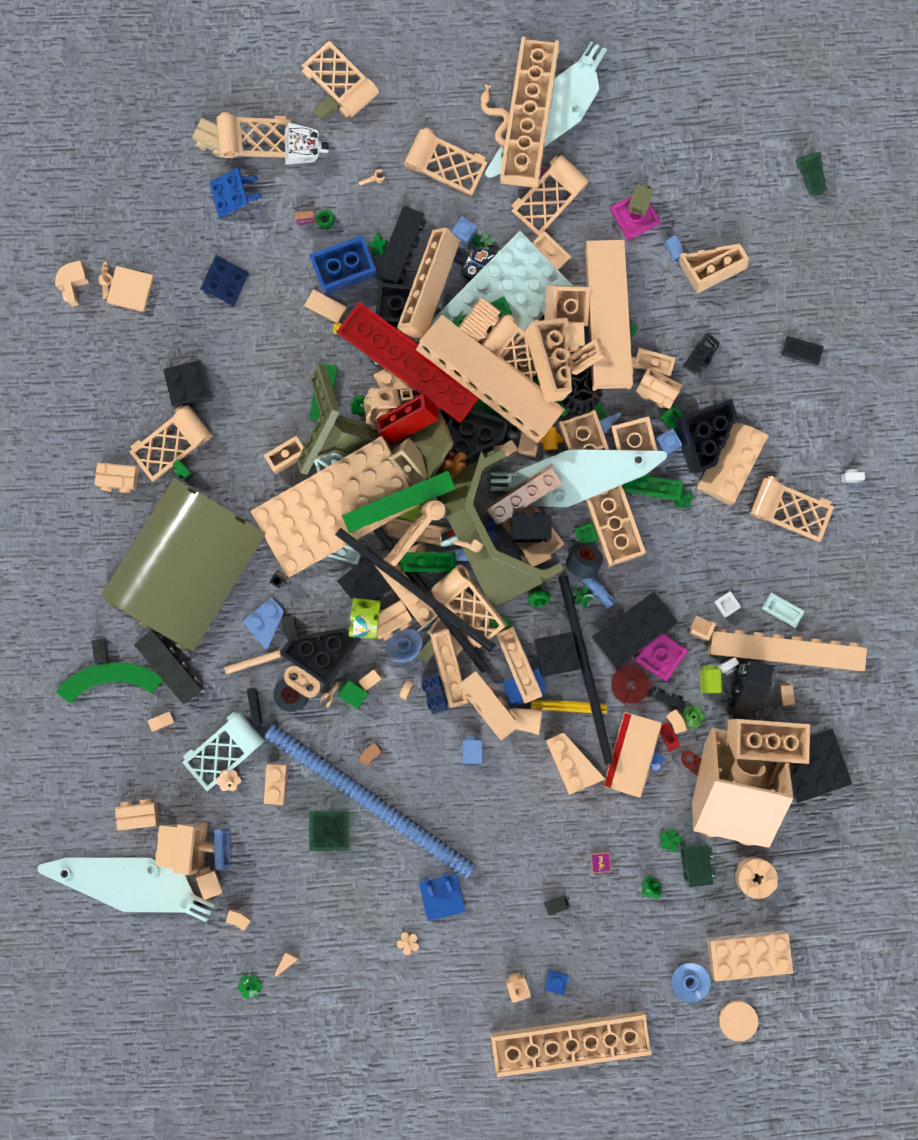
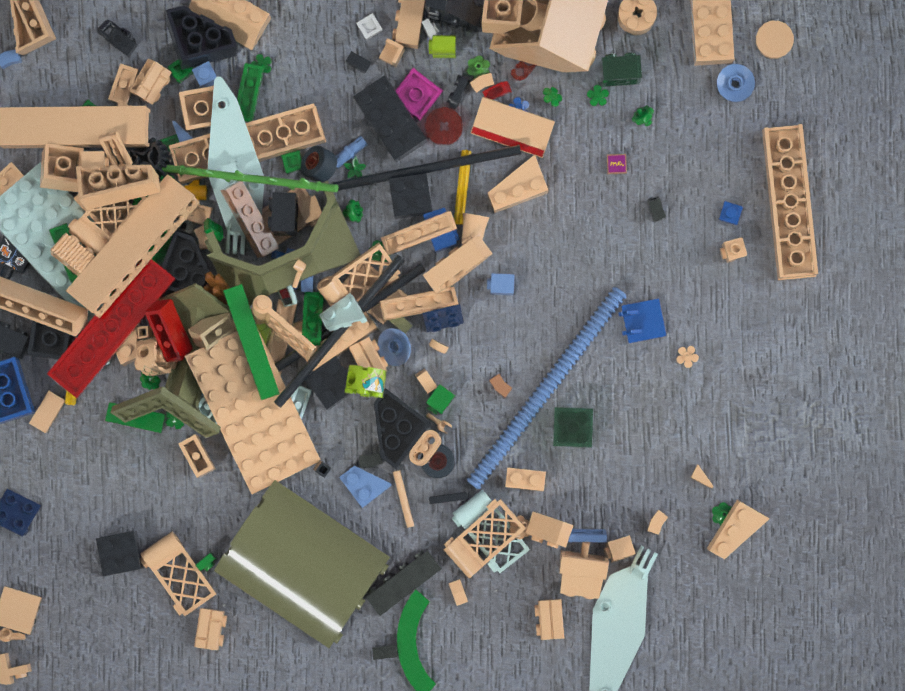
camera: 80 degrees left, 0 degrees up
none -> bright green plant [162,165,338,192]
none -> green tile [203,218,224,242]
none -> light aqua wing [319,293,367,331]
none -> black piece [345,51,372,74]
none -> light nougat piece [443,499,526,578]
none -> light nougat brick [525,512,573,549]
none -> green plant [543,87,562,107]
none -> light nougat wing [707,500,769,559]

